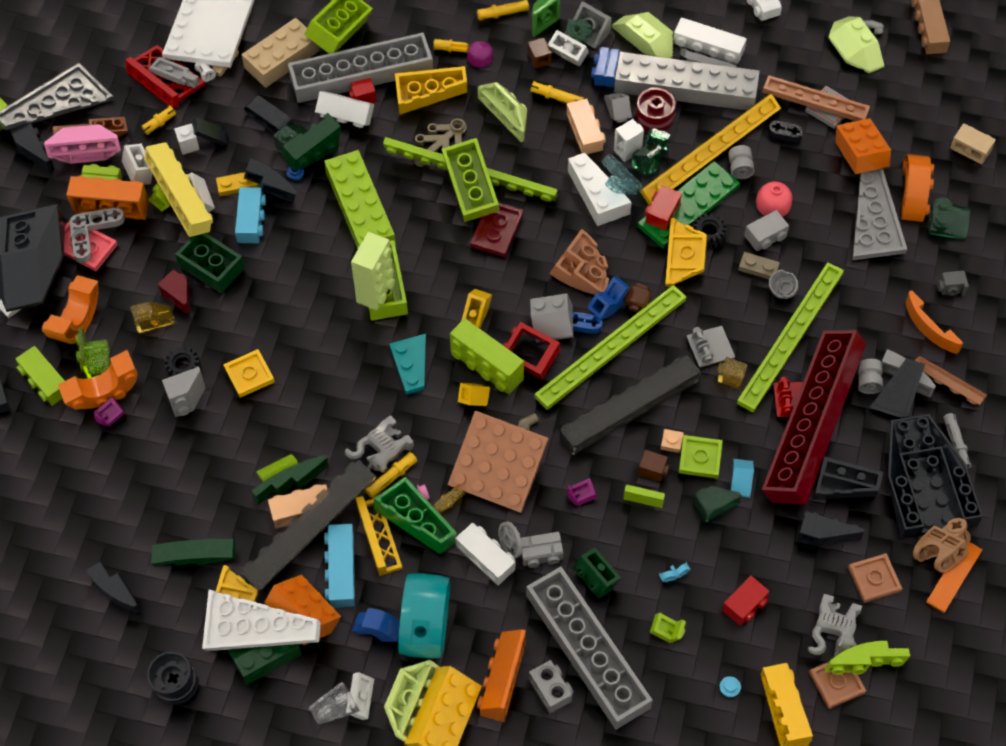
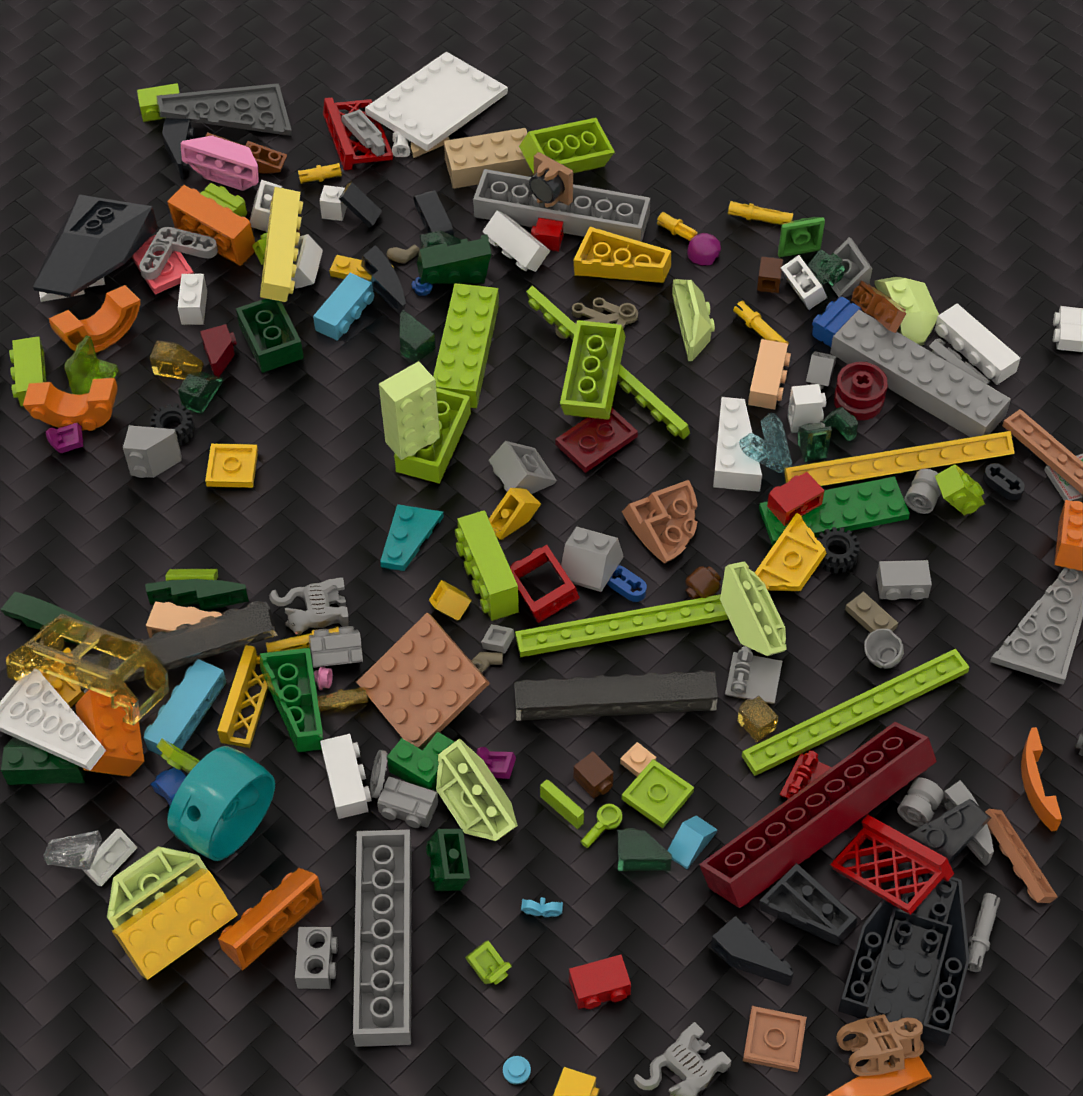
camera: 30 degrees right, 5 degrees down
blue brick [587,276,630,319] -> none
coral cylinder [756,181,793,217] -> none
none -> clear yellow windscreen [6,614,169,726]
none -> lime plate [156,738,200,773]
none -> white brick [178,274,207,325]
none -> clear green slope [178,372,223,414]
none -> light grey brick [309,626,363,667]
none -> dark tan arm [387,244,420,264]
none -> green brick [387,732,454,791]
none -> clear green slope [400,310,436,363]
none -> yellowish green wedge [436,739,518,841]
none -> light grey plate [481,624,515,653]
none -> light grey slope [489,441,557,494]
none -> piece [529,152,573,208]
none -> lime plate [580,804,622,848]
none -> yellowish green wedge [720,561,786,656]
none -> red fence [830,815,954,915]
none -> dark orange slope [851,281,907,333]
none -> lime brick [935,464,985,515]

